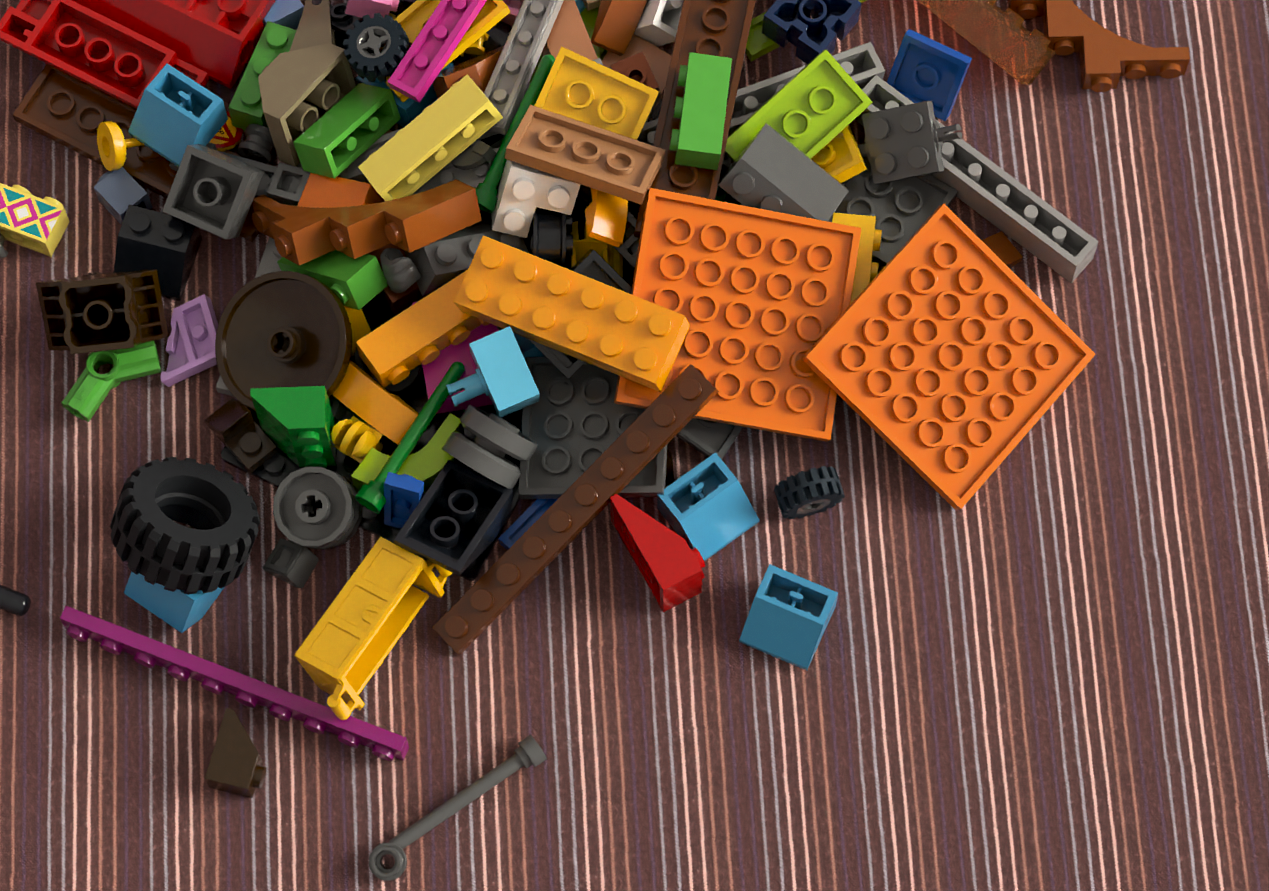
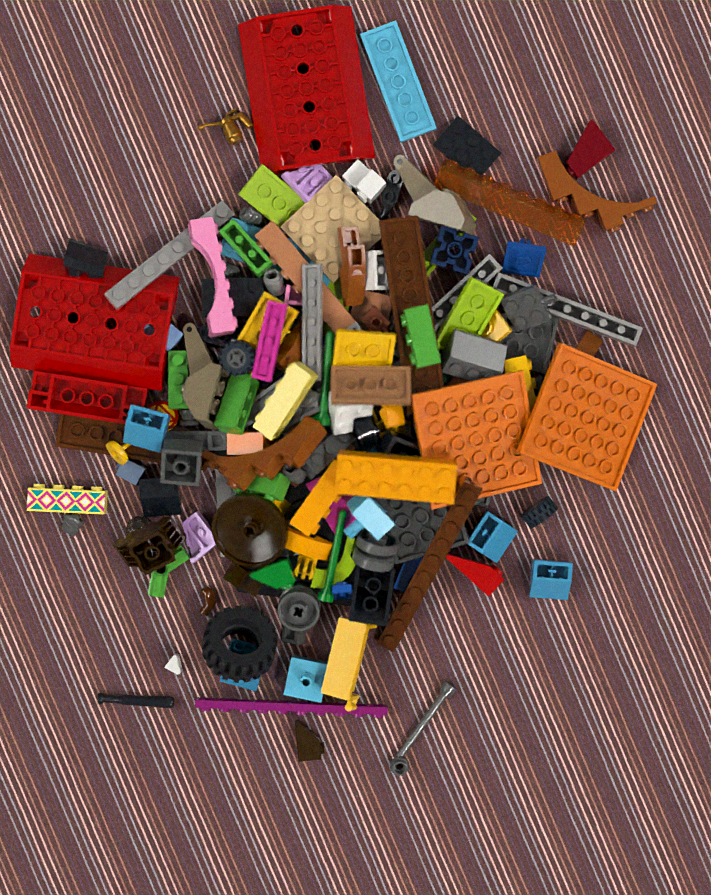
camera: 20 degrees left, 20 degrees up
none -> white slope [164,653,183,674]
none -> reddish brown arm [200,587,217,616]
none -> medium azure brick [284,654,328,703]

